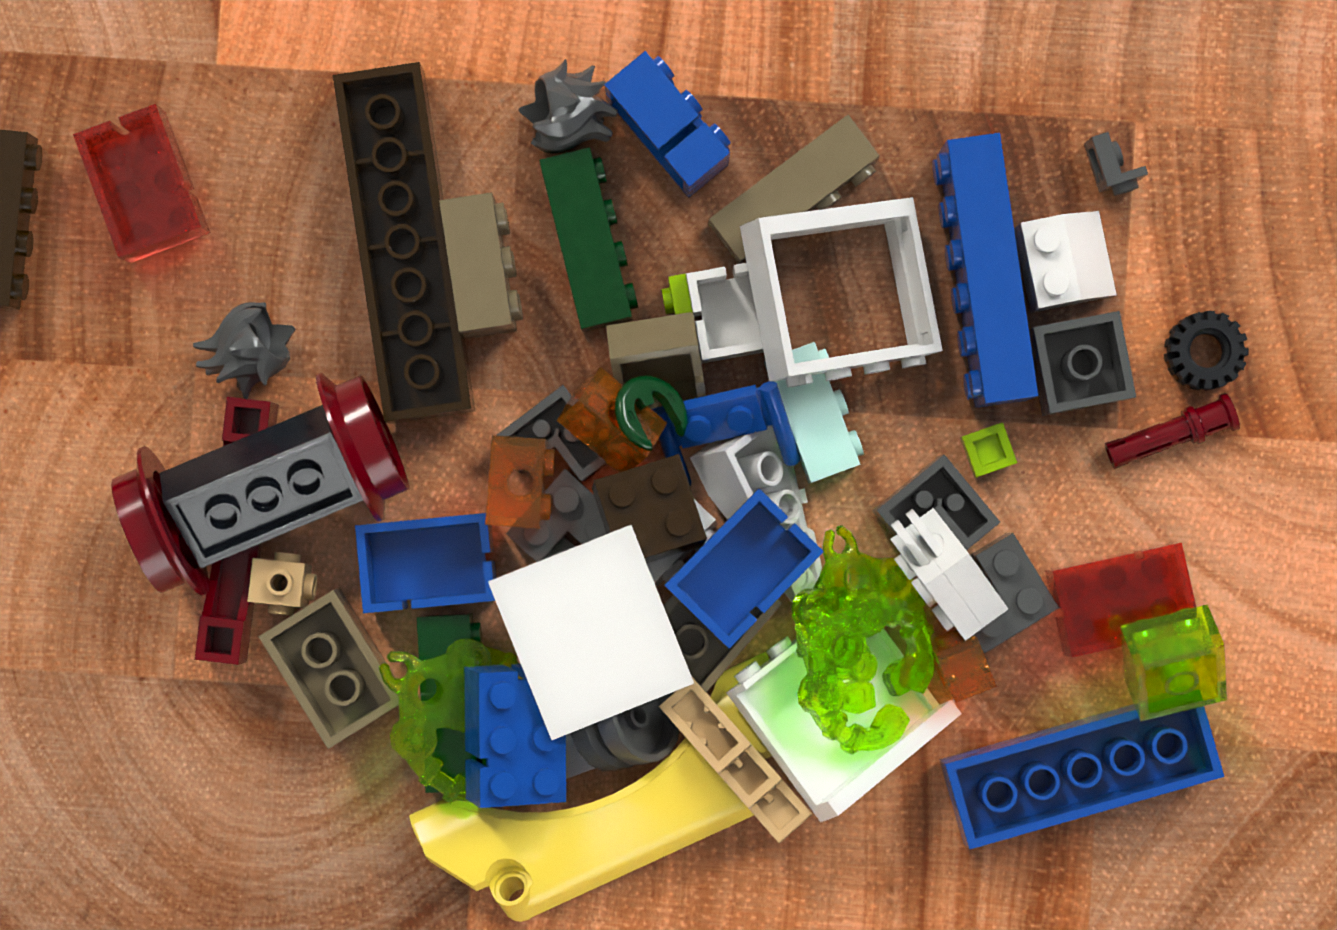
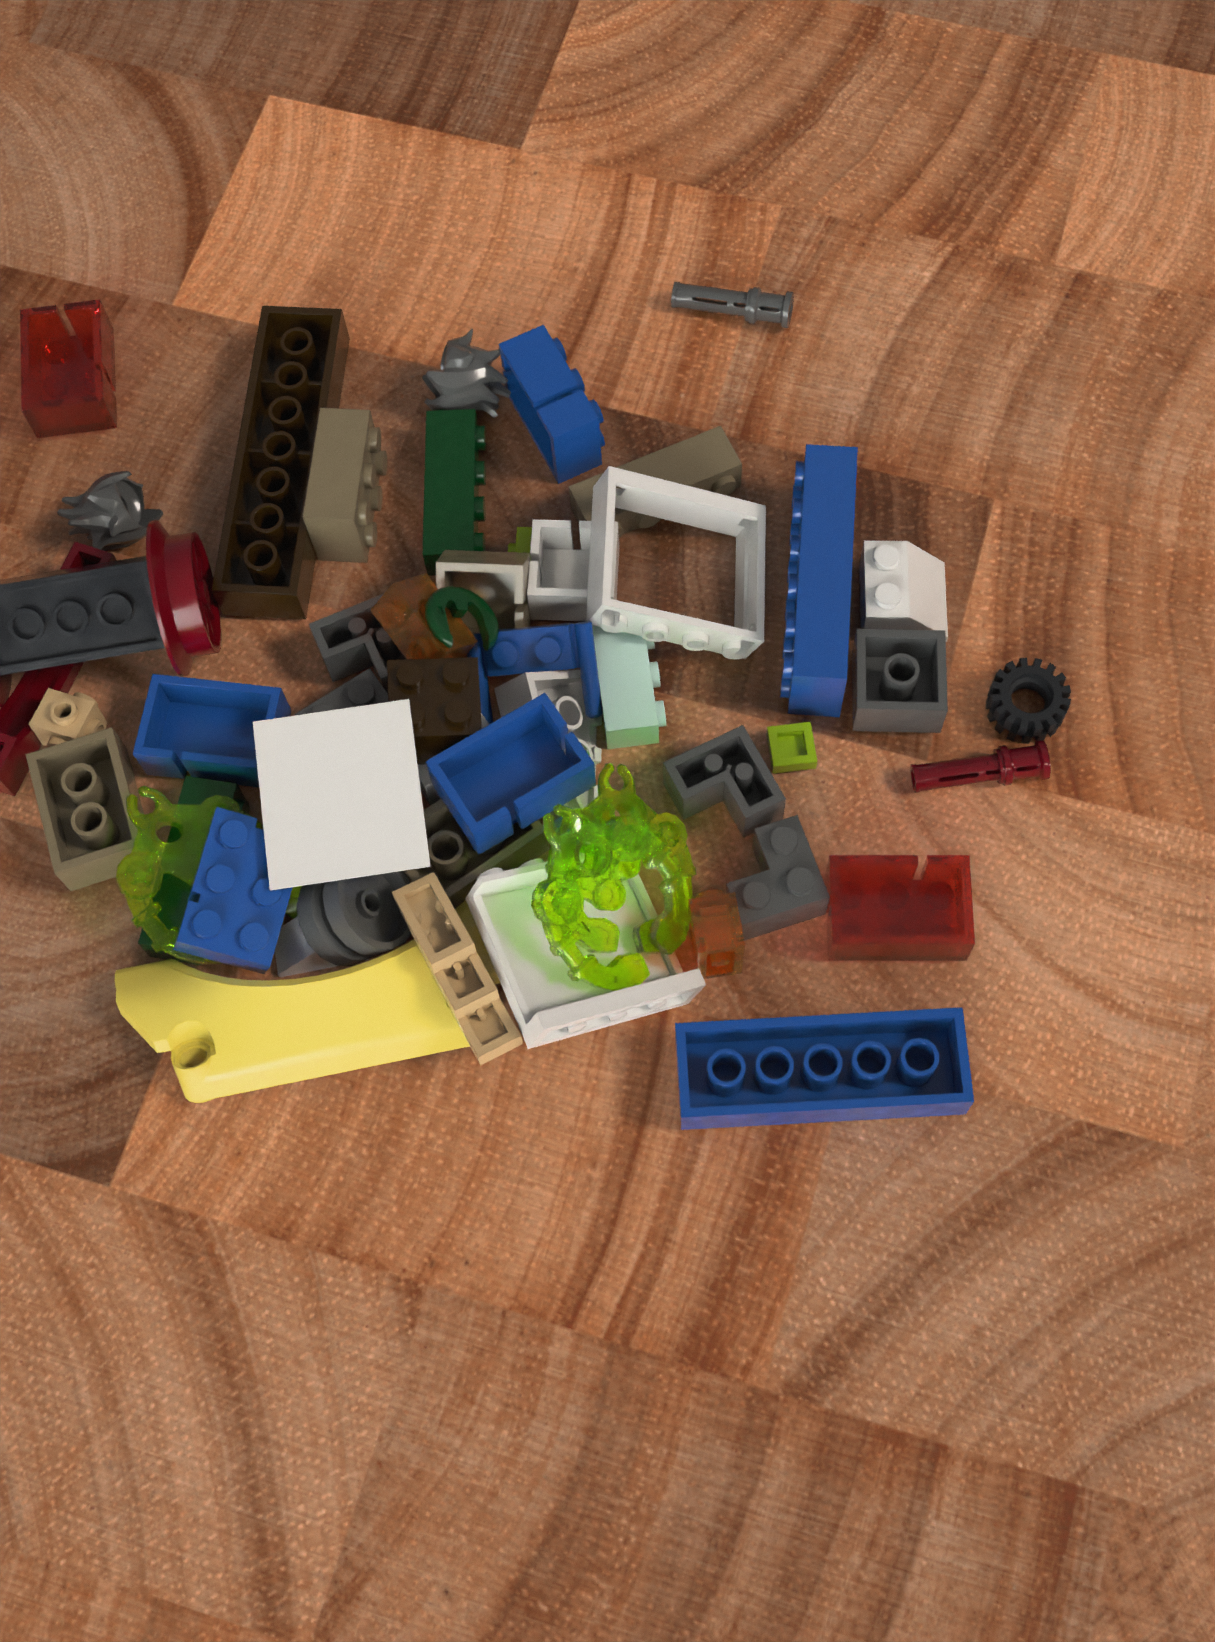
camera: 20 degrees right, 20 degrees down
clear orange brick [485,435,555,529] -> none
white brick [890,508,1008,641] -> none
dark grey bracket [1084,132,1148,196] -> none
clear neon green brick [1120,604,1227,722] -> none

